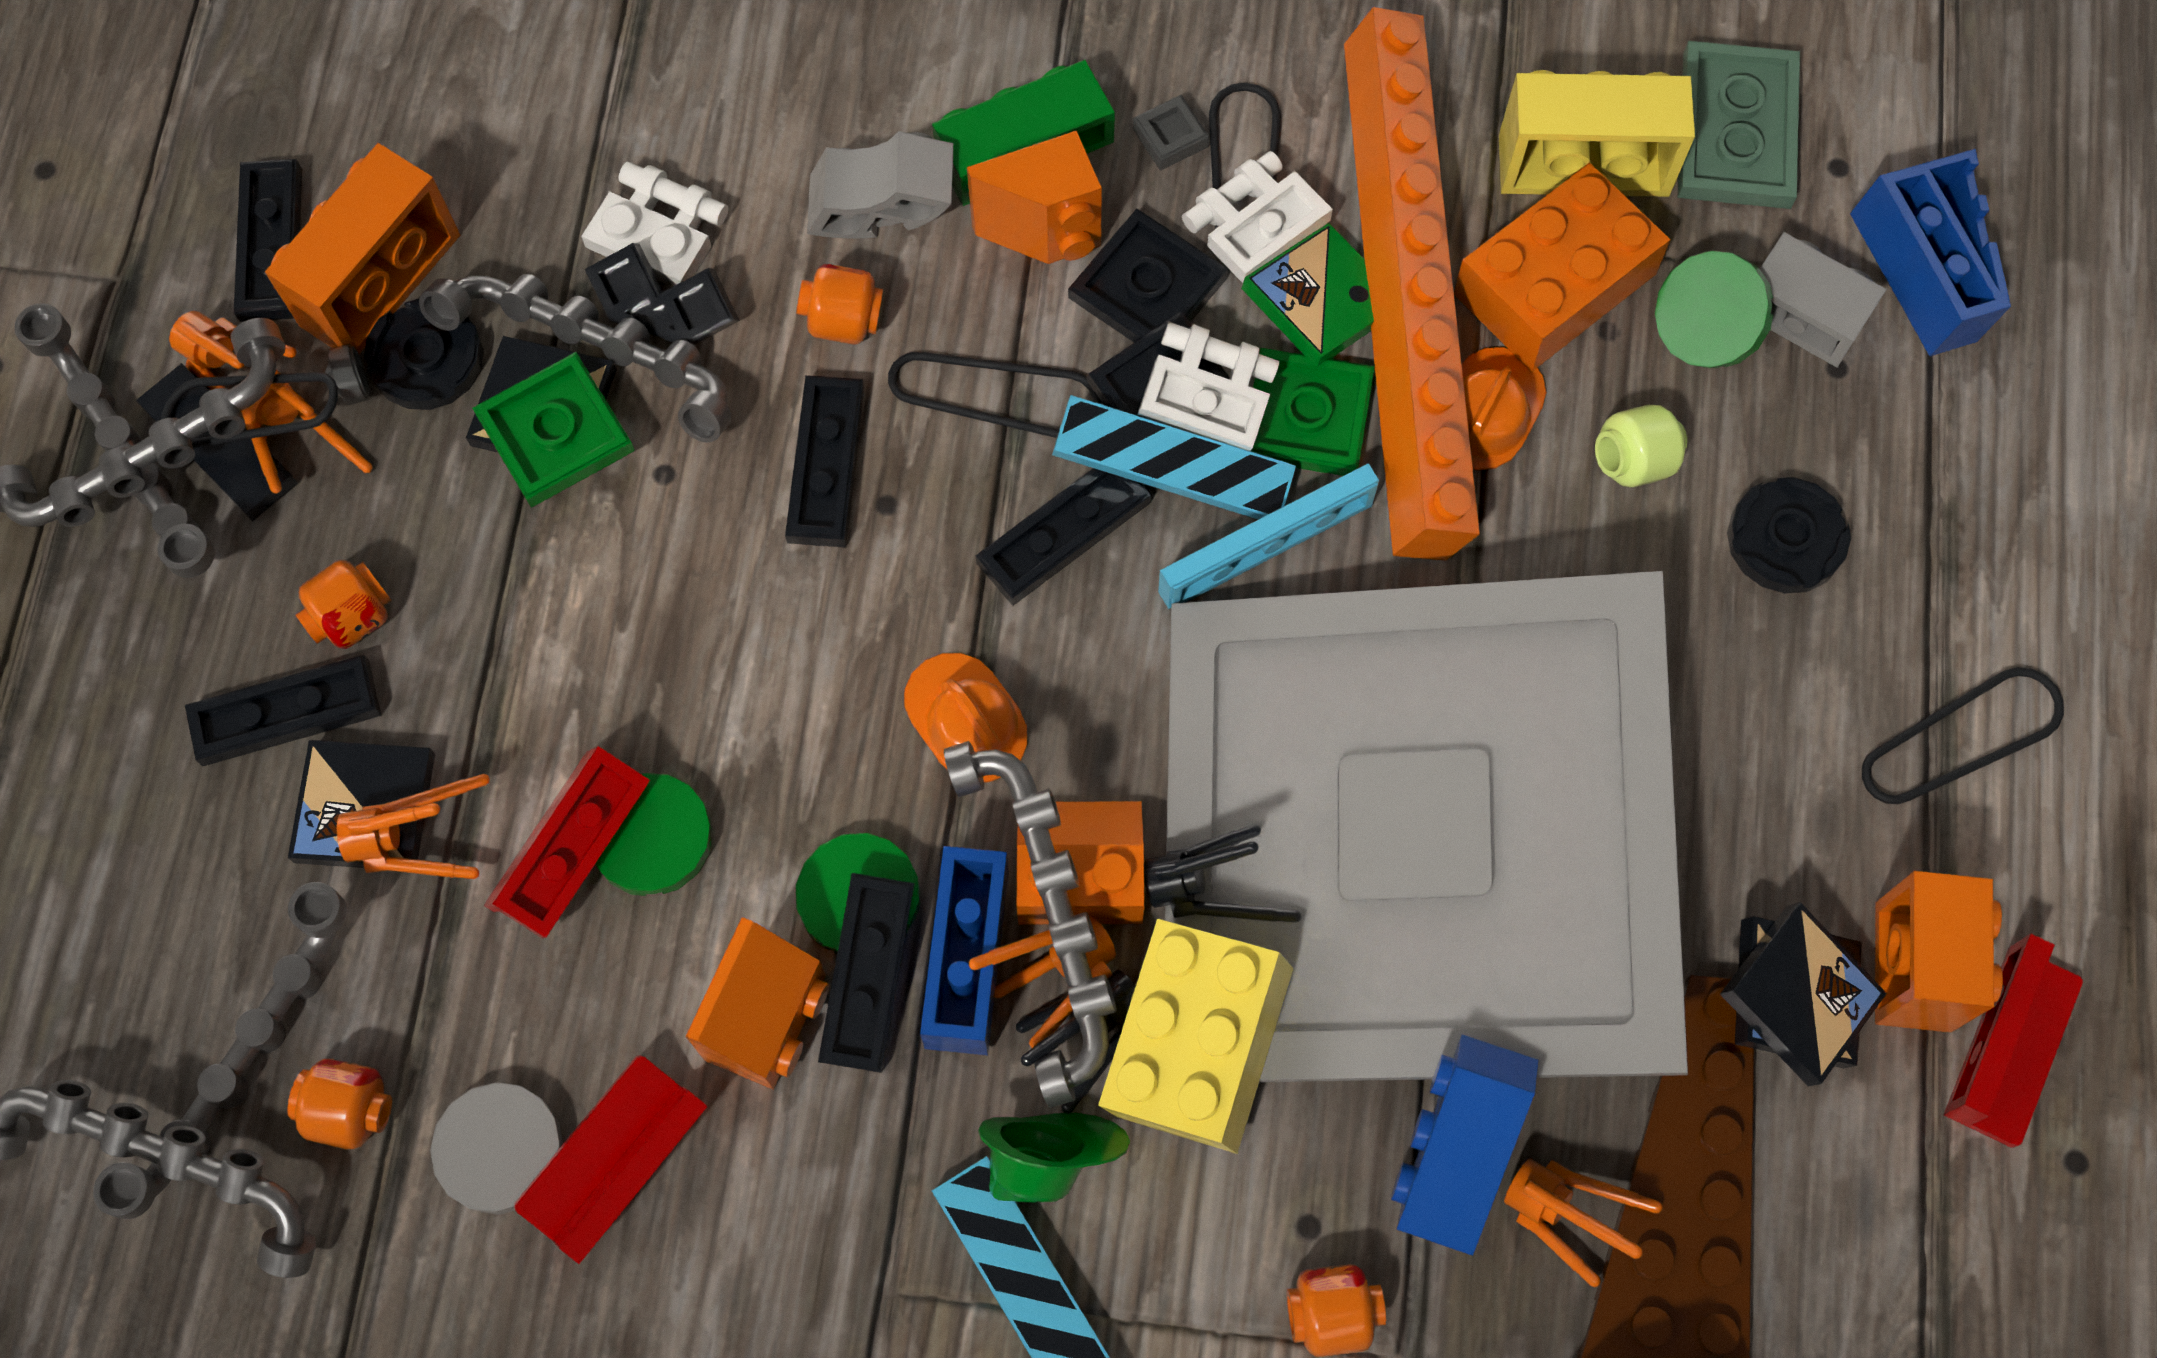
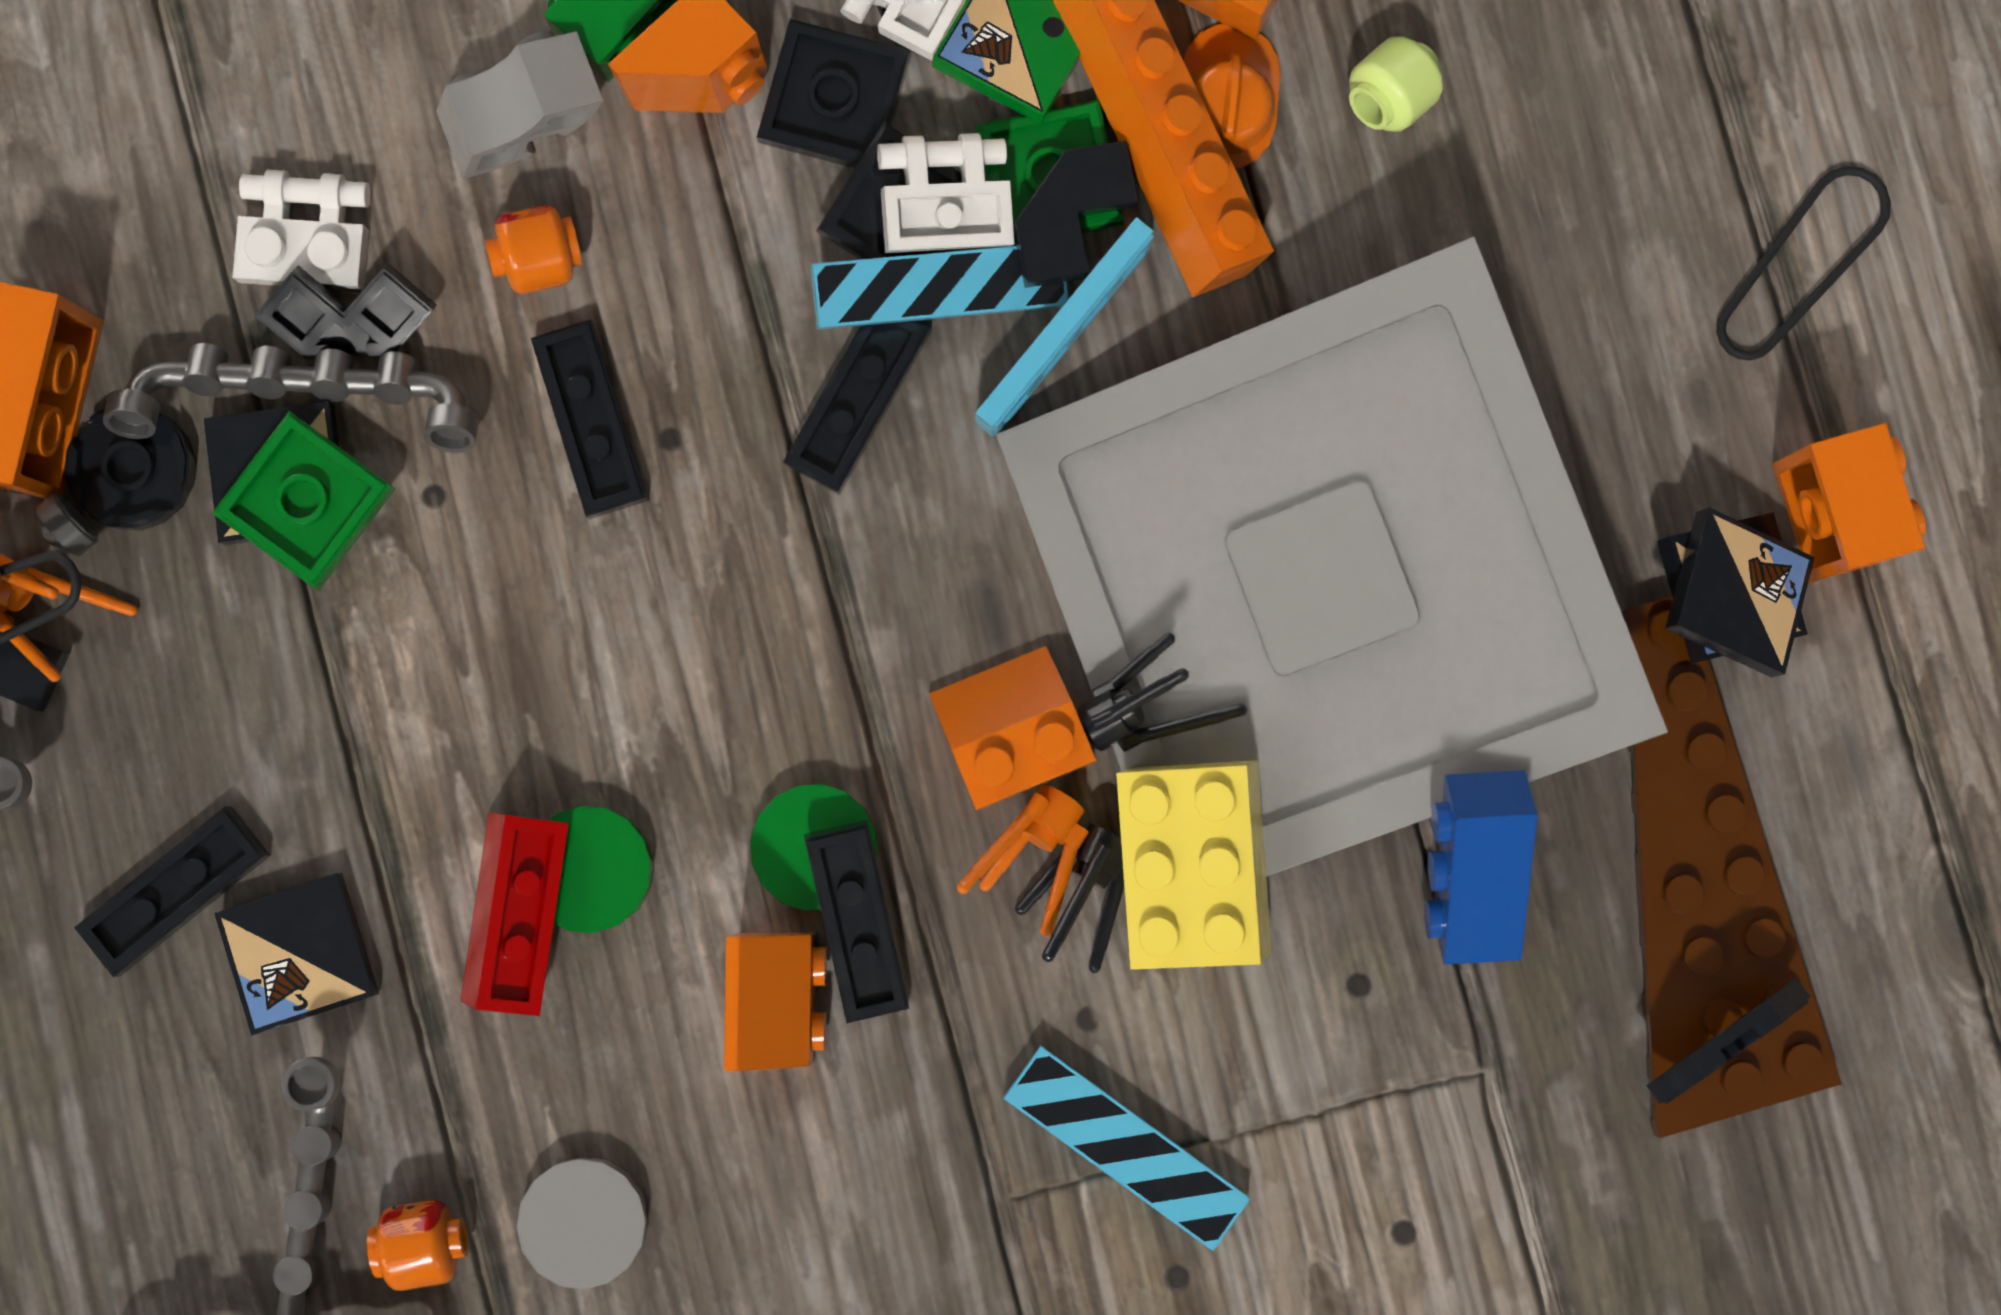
camera: 20 degrees left, 15 degrees up
orange head [295,559,391,649] -> none
orange plant [337,774,490,879] -> none
red panel [514,1055,708,1264] -> none
black piece [888,352,1102,438] -> none
orange piece [904,653,1027,783] -> none
blue brick [920,846,1009,1056] -> none
flat silver bar [944,741,1117,1108] -> none
green piece [978,1112,1130,1203] -> none
orange head [1286,1264,1386,1357] -> none
orange plant [1504,1158,1662,1287] -> none
black tile [1727,477,1851,594] -> none
red panel [1943,934,2083,1148] -> none
none -> black tile [1013,141,1139,288]

